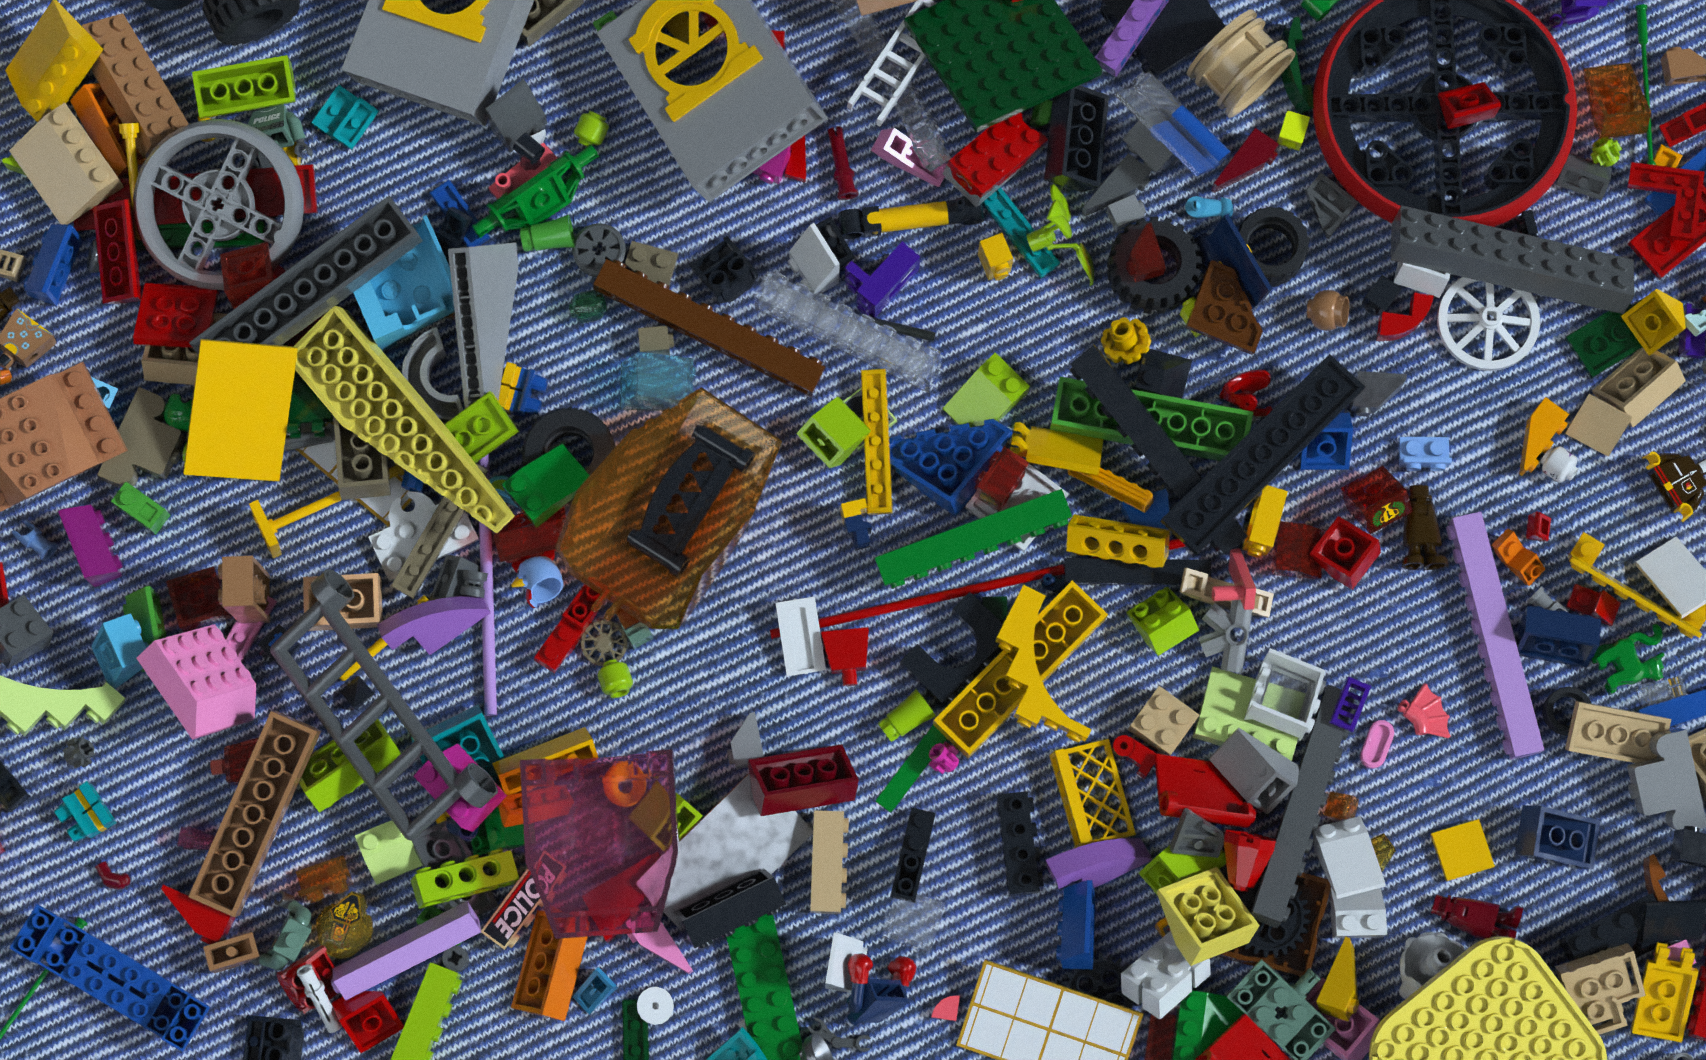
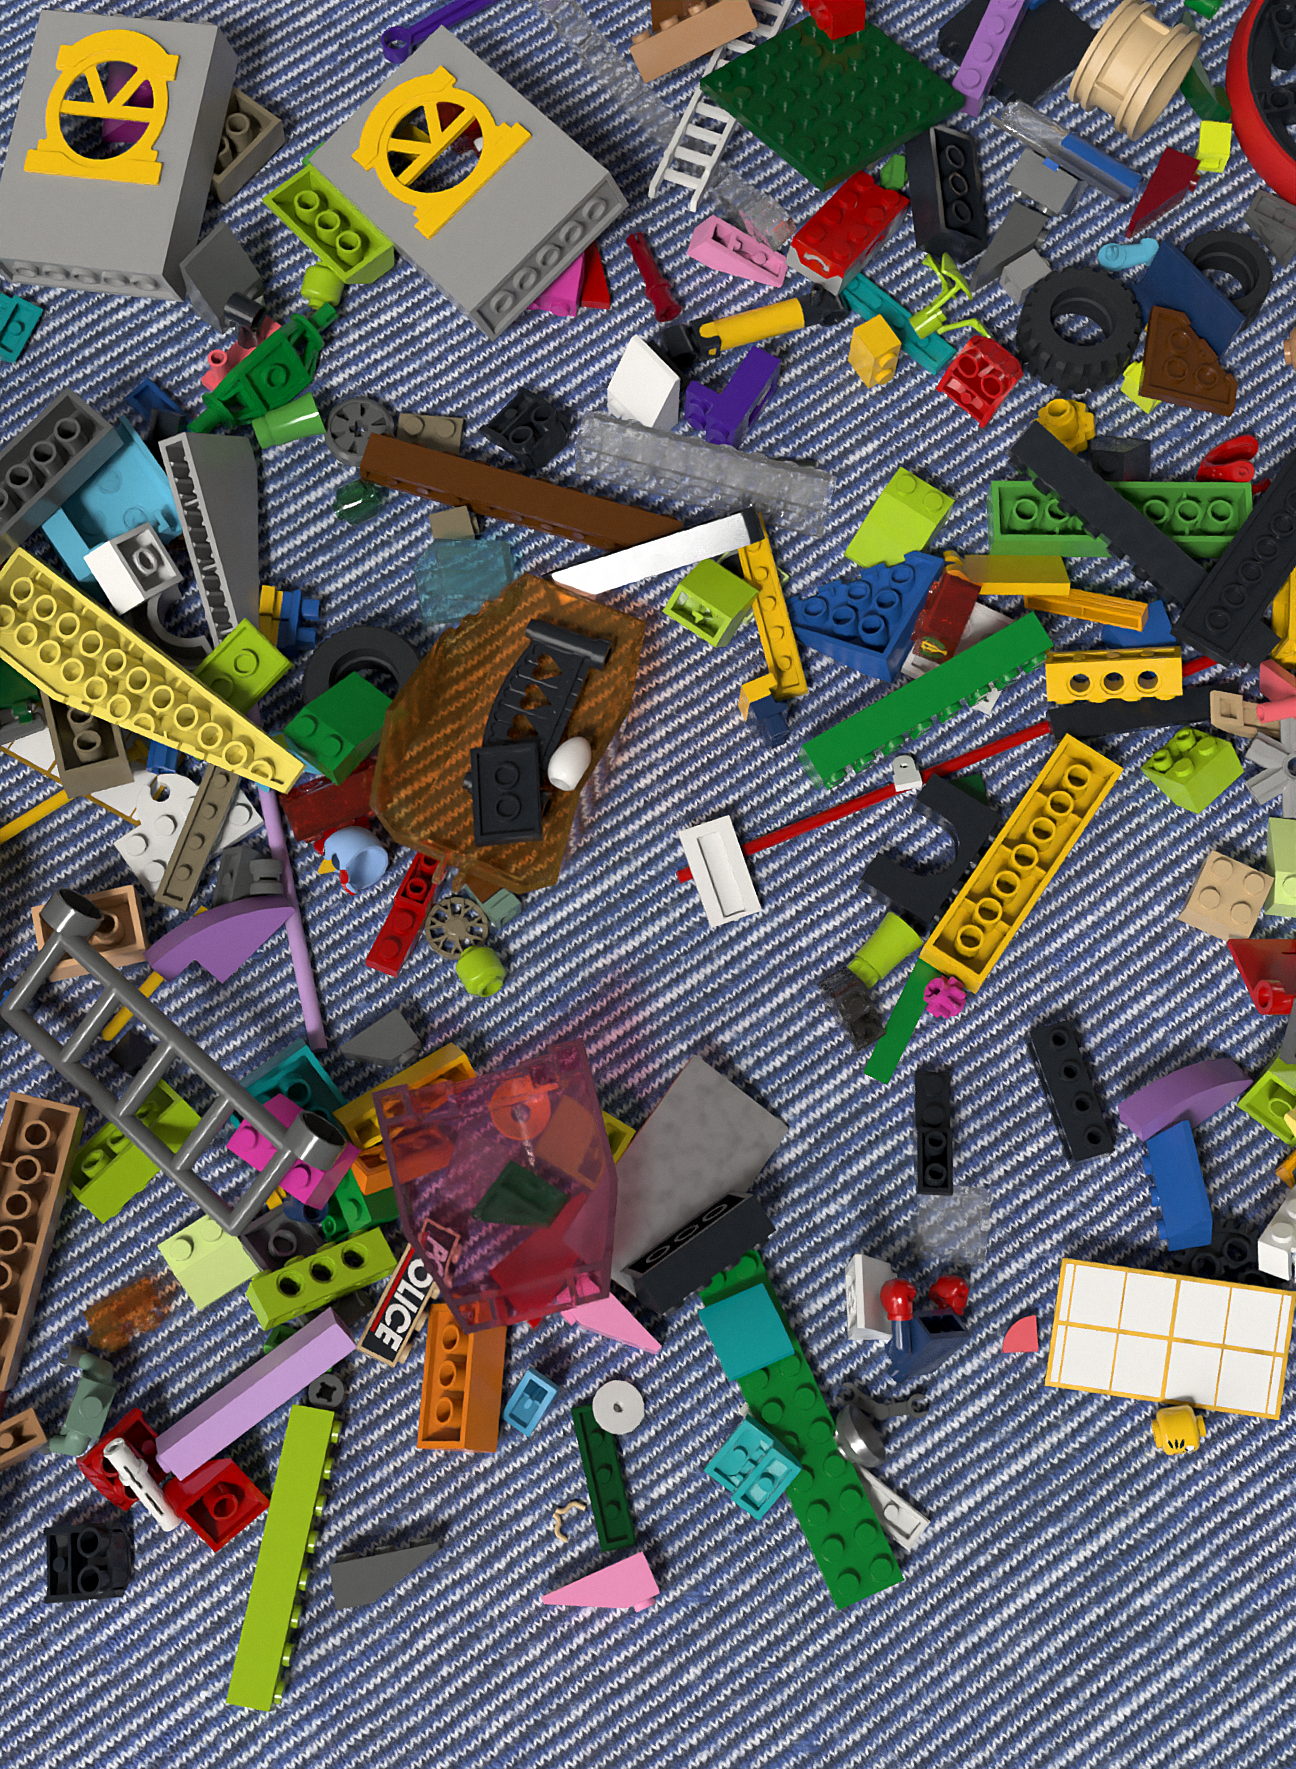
camera: 10 degrees left, 5 degrees down
clear yellow helmet [316,891,373,959] -> none
light grey slope [727,712,764,770] -> none
dark red slope [748,744,859,816] -> none
tan brick [810,810,849,914] -> none
red torso [821,627,869,686] -> none
yellow arch [995,585,1092,742] -> none
dark blue arm [1041,573,1068,593] -> none
yellow fence [1049,739,1136,848] -> none
red leg [1112,735,1156,779] -> none
clear red slope [1126,223,1166,282] -> none
none -> white slope [83,522,184,616]
none -> lime slope [262,164,394,284]
none -> dark grey slope [339,1008,423,1068]
none -> black tile [470,742,544,847]
none -> clear green wing [470,1160,569,1228]
none -> beam [541,506,765,607]
none -> white animal [548,736,592,791]
none -> teal slope [698,1283,795,1382]
none -> clear smoke slope [817,966,886,1052]
none -> white piece [892,755,923,792]
none -> red slope [936,335,1024,429]

